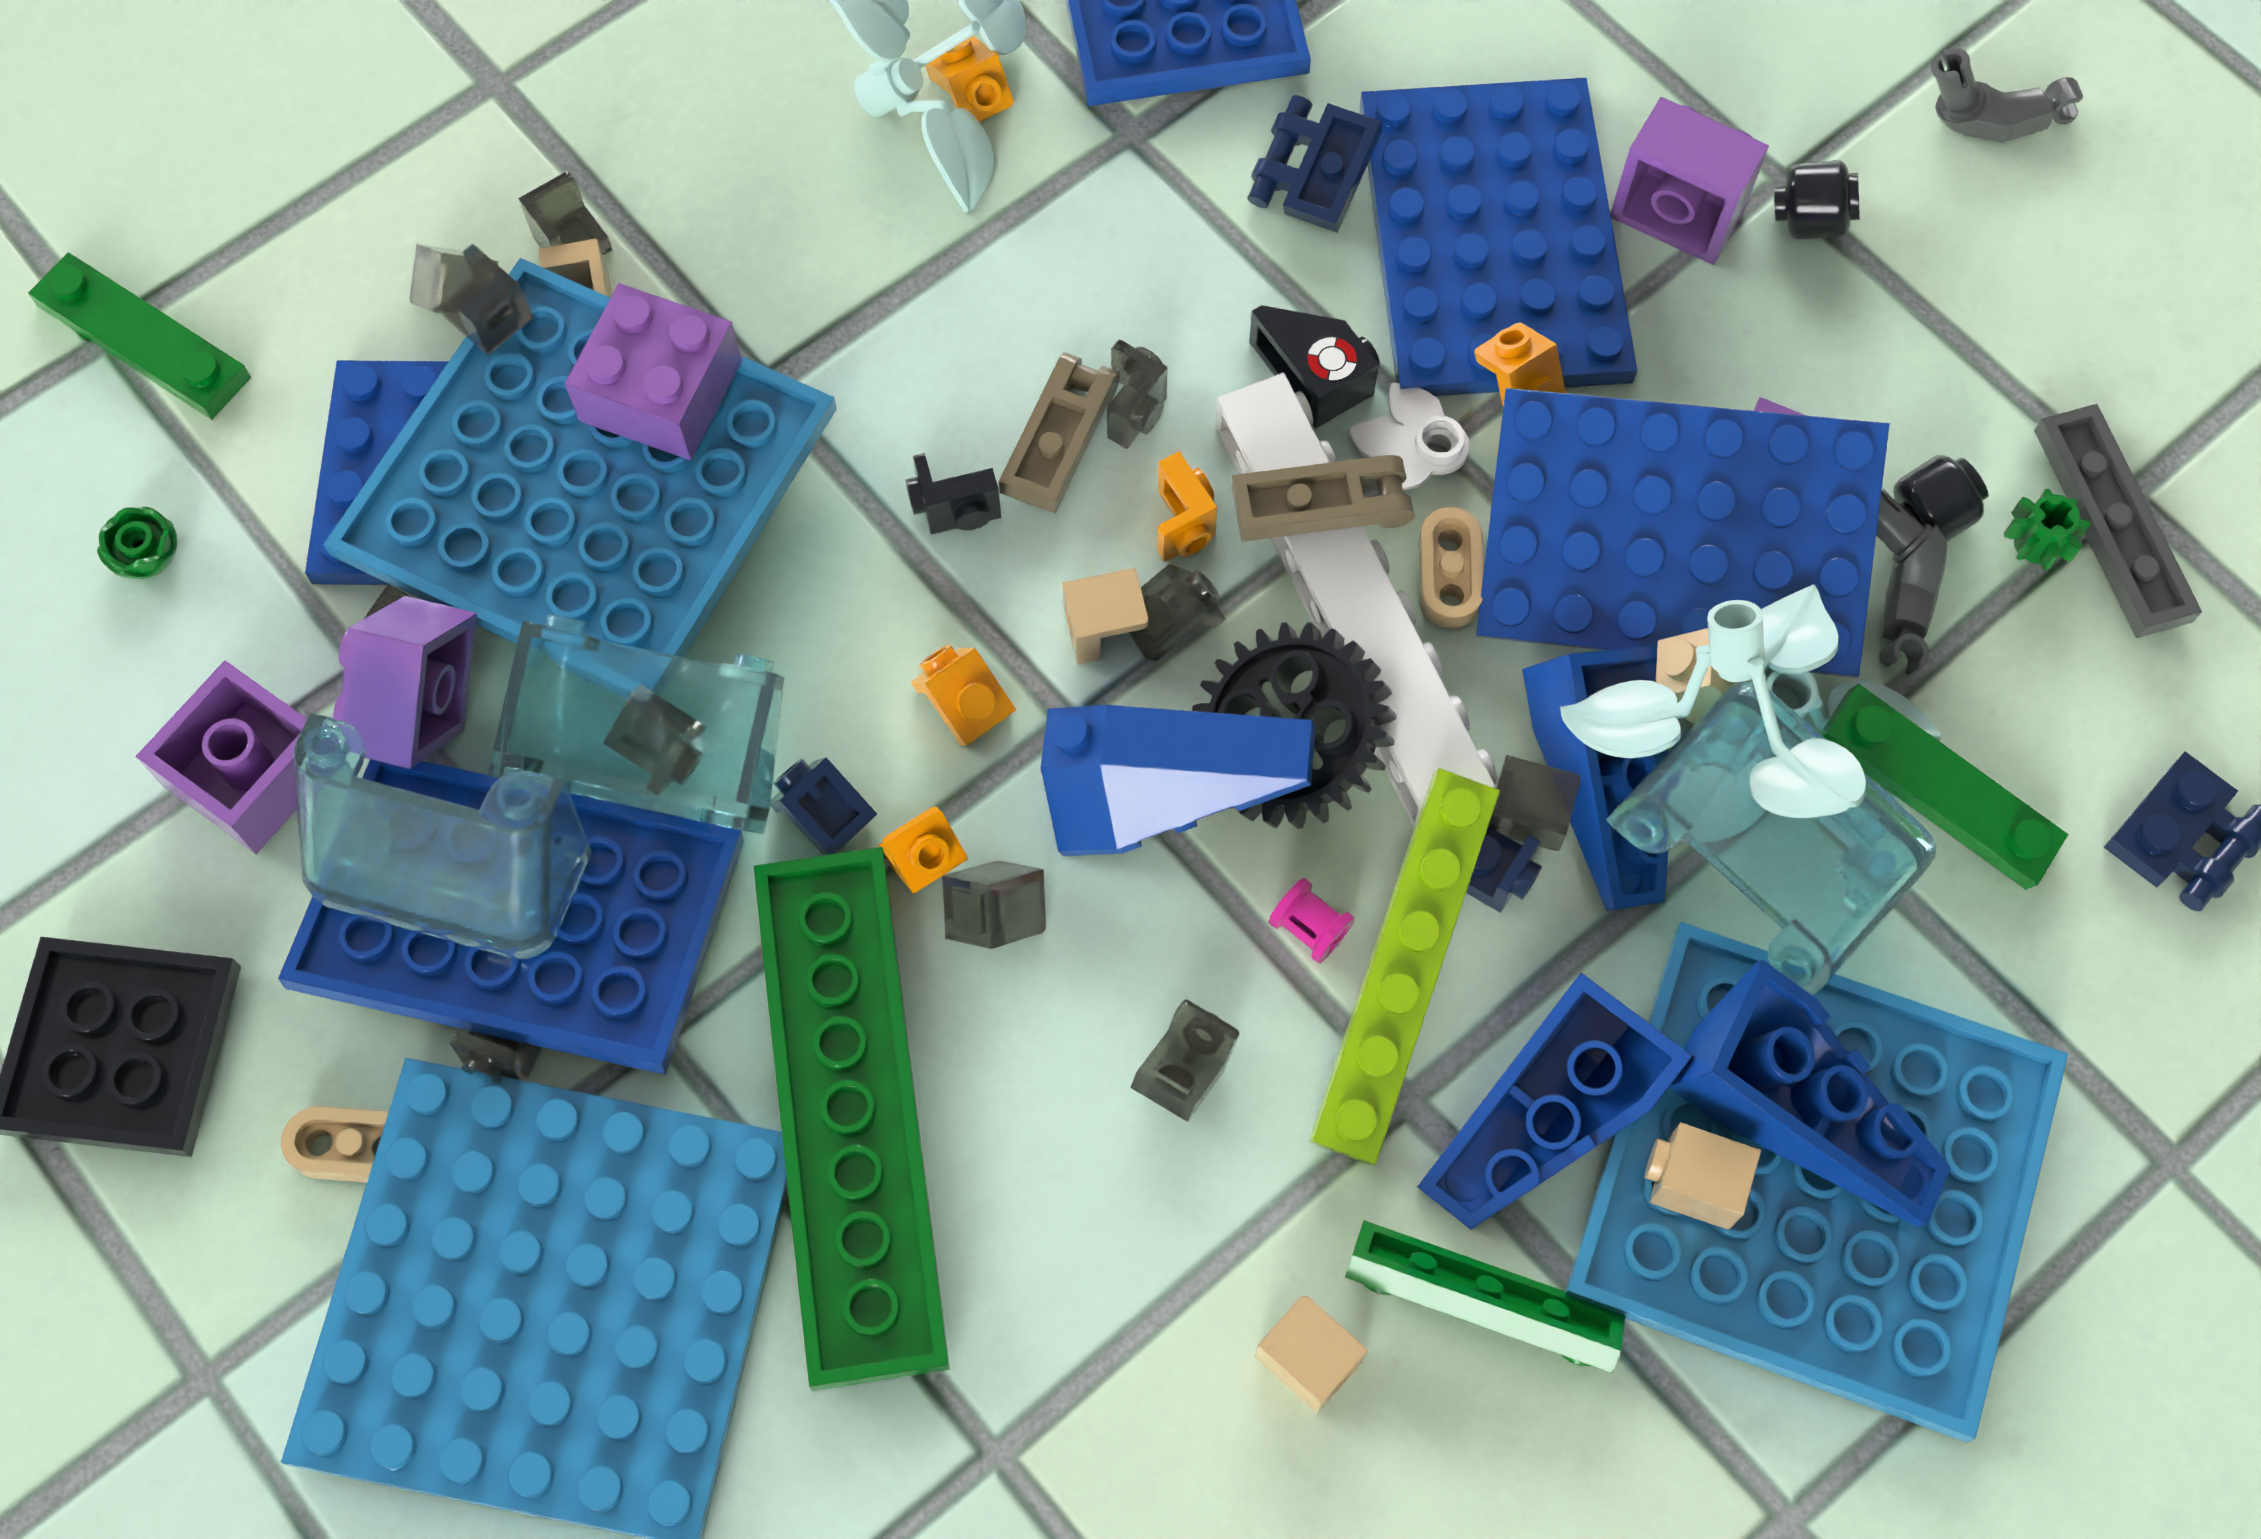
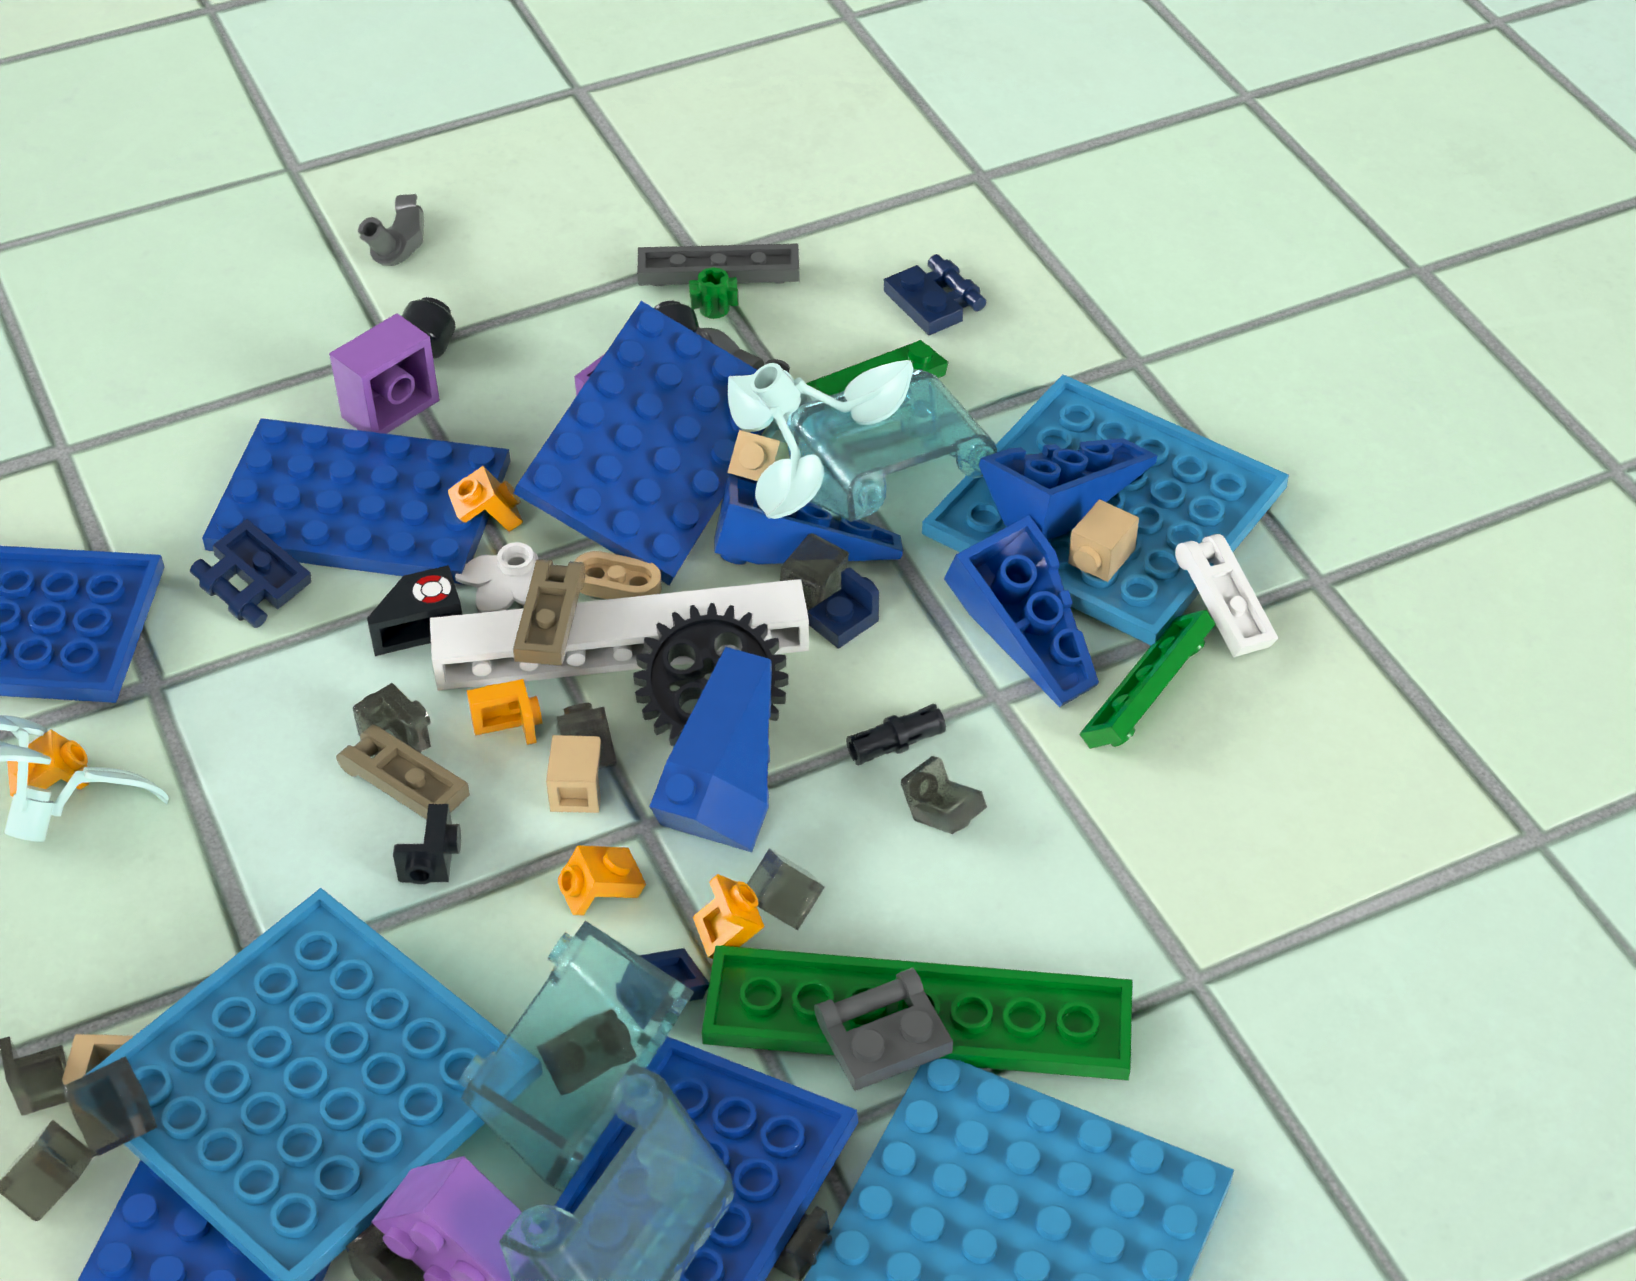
camera: 75 degrees left, 20 degrees down
medium lavender brick [565,283,742,460] -> none
tan panel [1255,1296,1368,1414] -> none
dark pink bush [1268,878,1355,964] -> none
lime plate [1309,768,1500,1165] -> none
none -> dark grey plate [814,968,953,1091]
none -> black pin [846,704,946,766]
none -> white plate [1175,534,1278,657]

